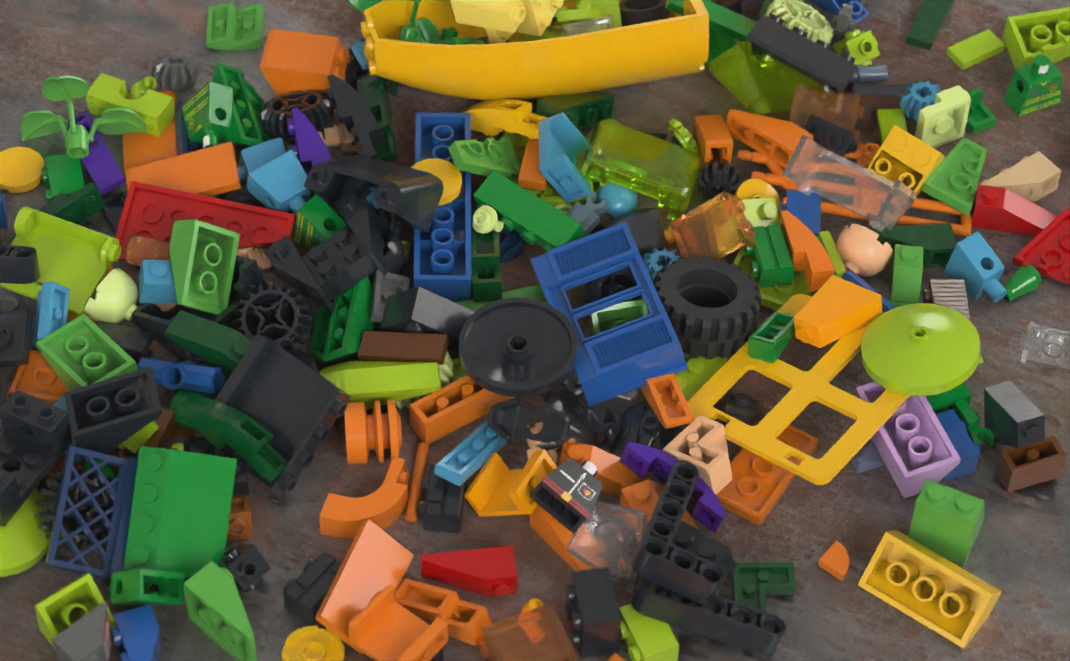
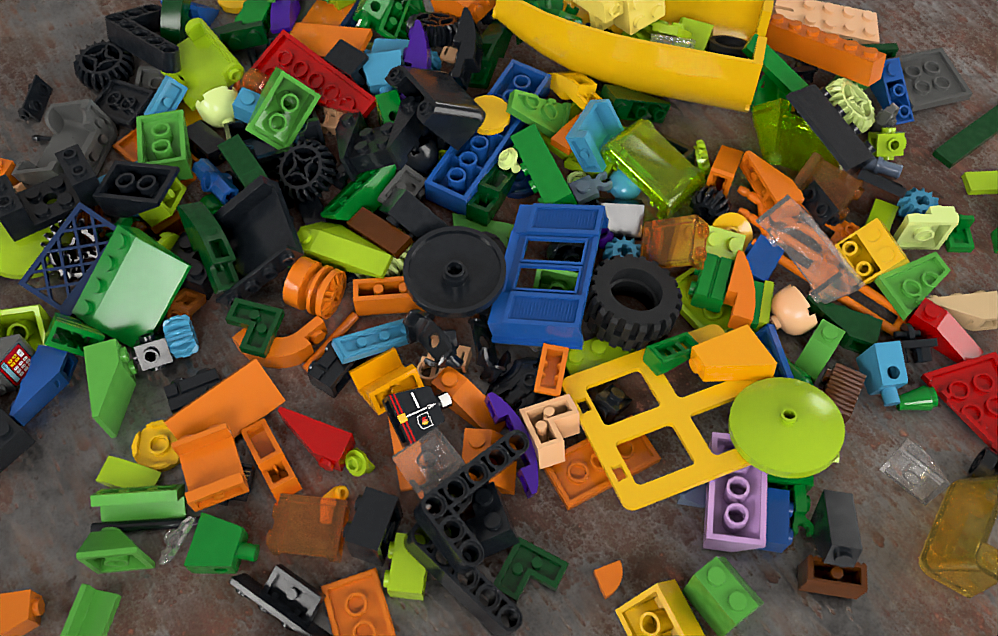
camera: 30 degrees right, 10 degrees up
none -> dark azure gear [163,314,199,359]
none -> dark green plate [225,298,285,358]
none -> black panel [324,39,369,87]
none -> lime plate [345,448,376,477]
none -> black hips [893,323,938,364]

